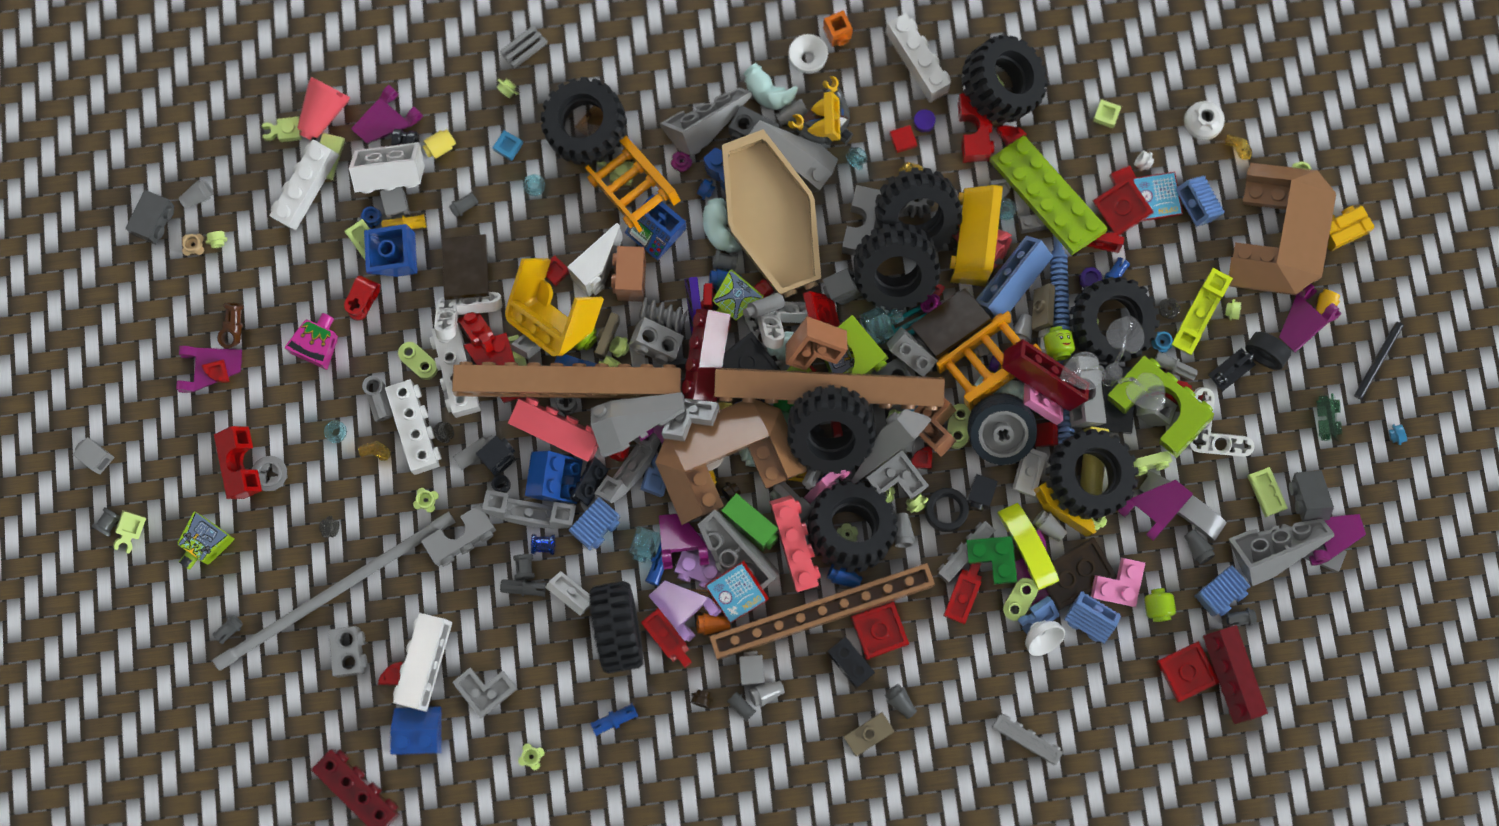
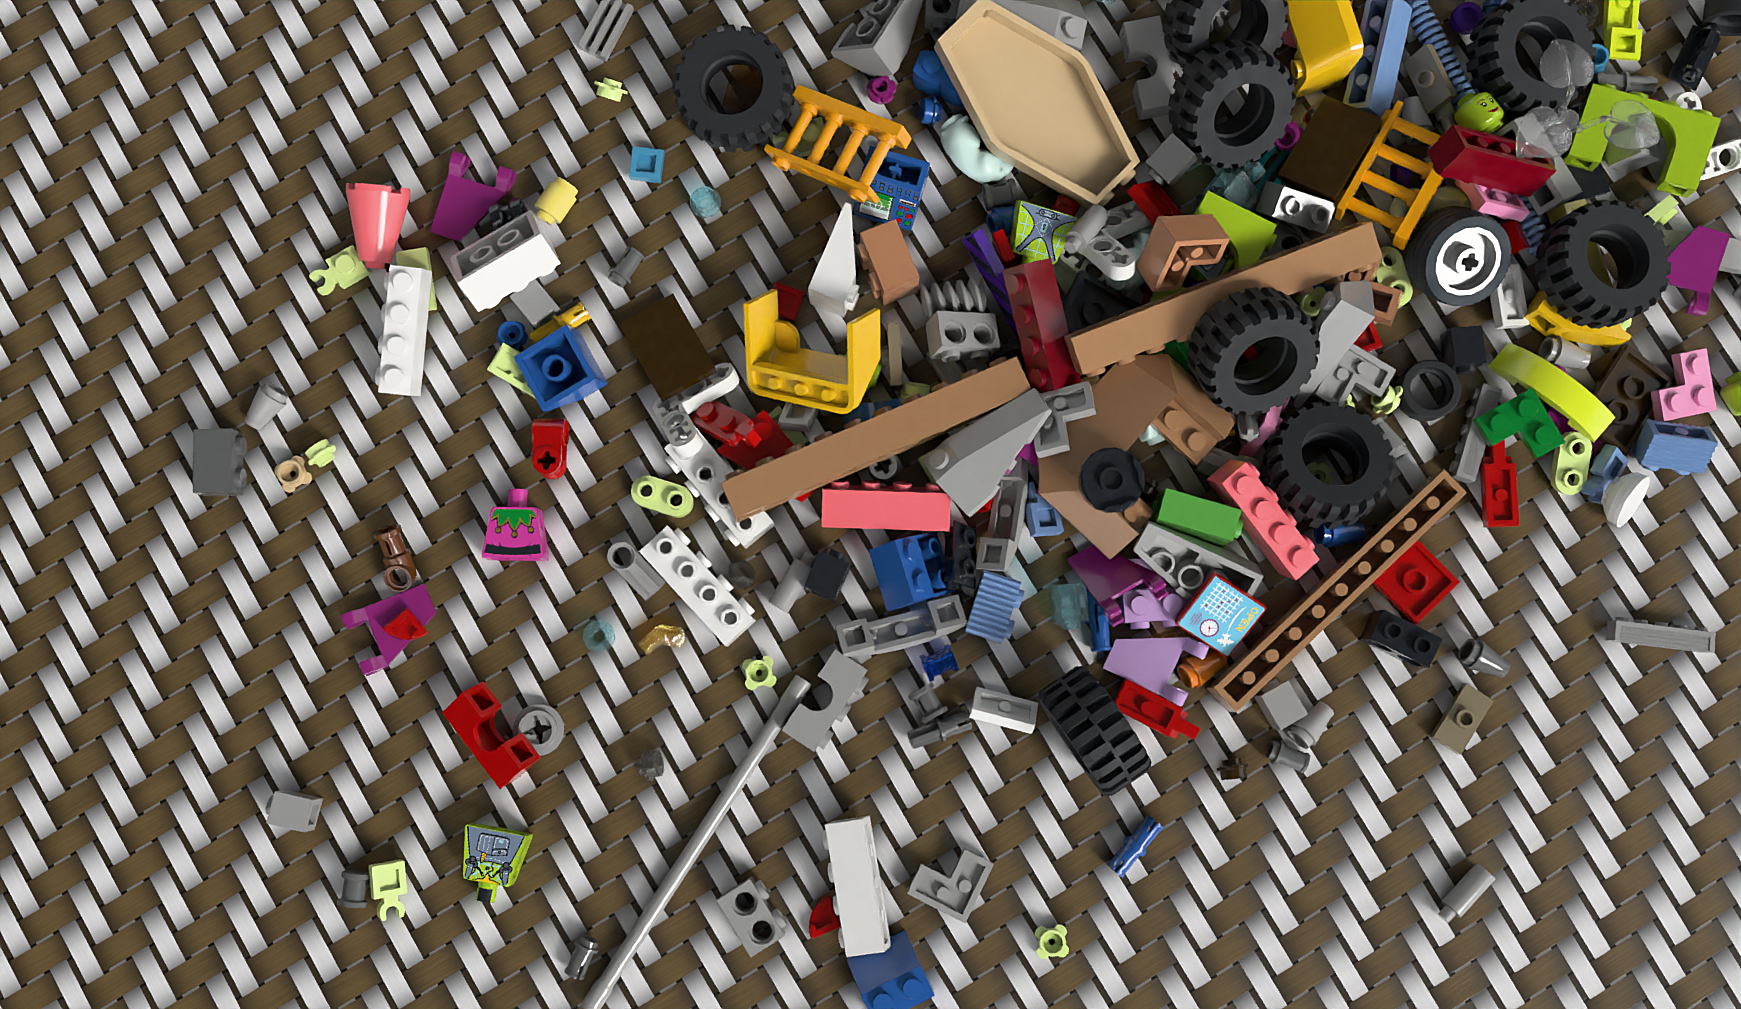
camera: 25 degrees left, 5 degrees up
black hinge [491,475,511,493] -> none
yellowish green plate [609,336,629,357] -> none
none -> black tile [1078,447,1145,513]

